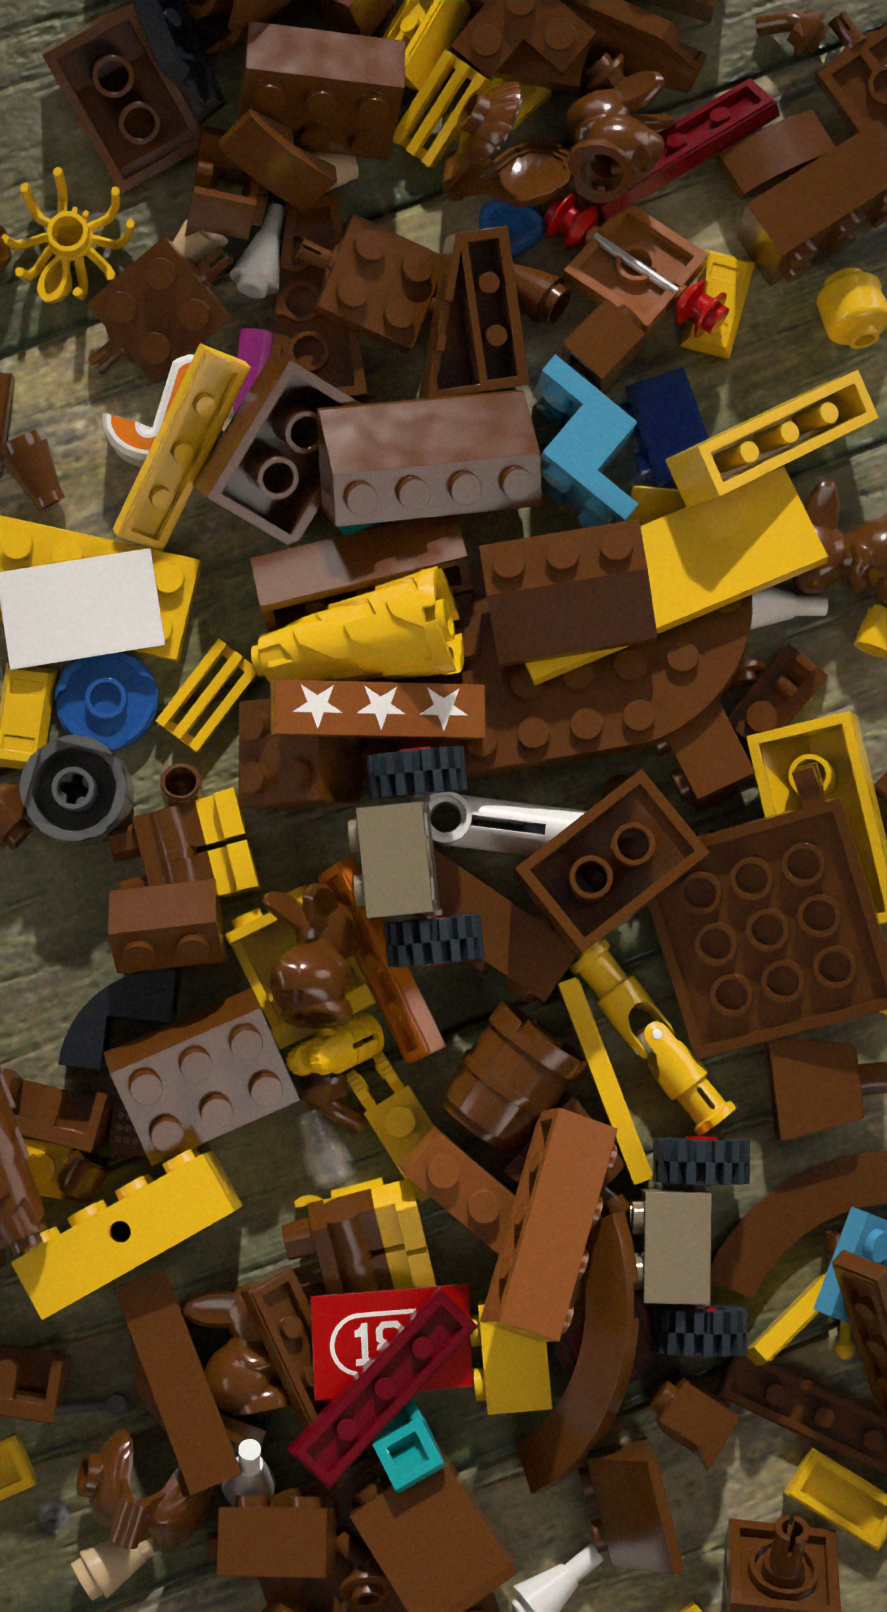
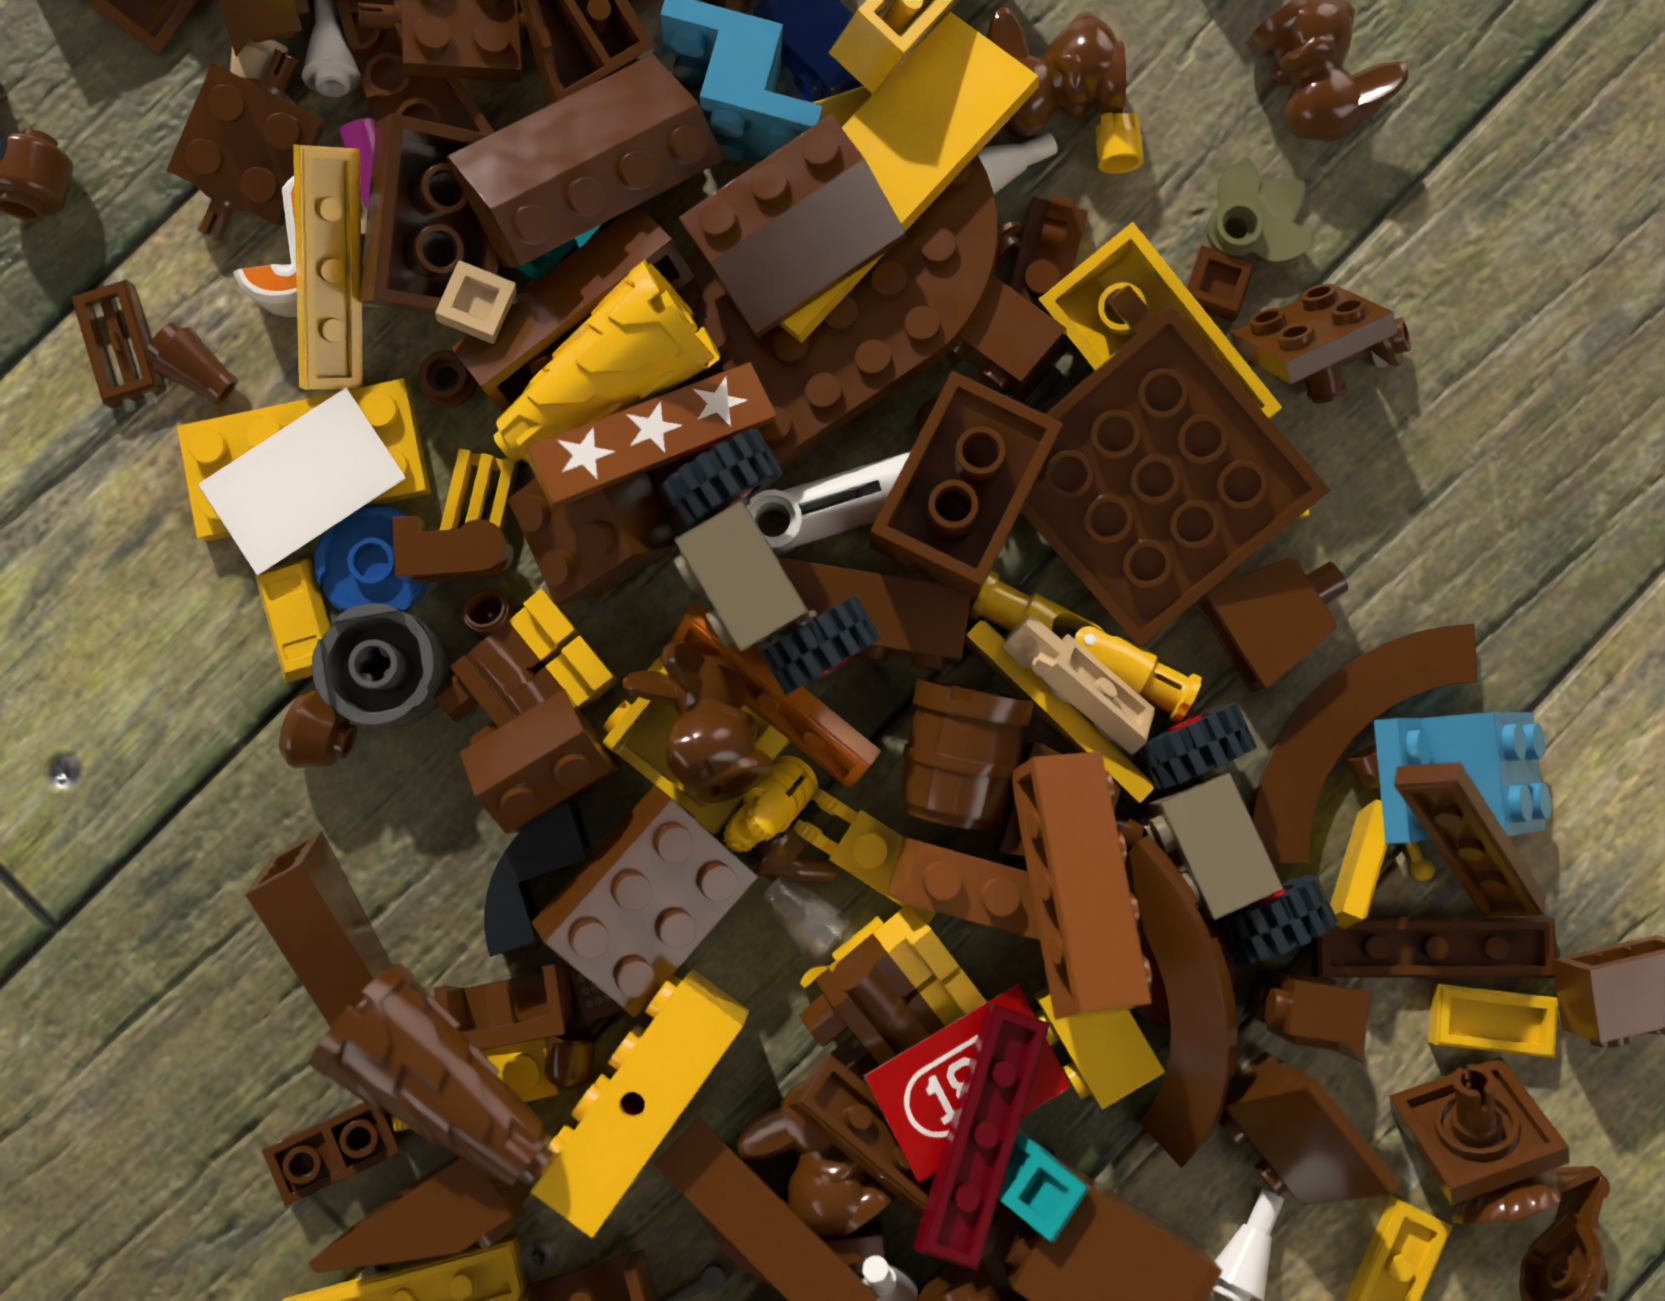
camera: 30 degrees left, 0 degrees up
yellow animal [2,167,135,304] -> none
none -> reddish brown leg [392,516,514,584]
none -> reddish brown plate [418,350,477,408]
none -> tan plate [435,260,517,344]
none -> tan hinge [1003,614,1155,755]

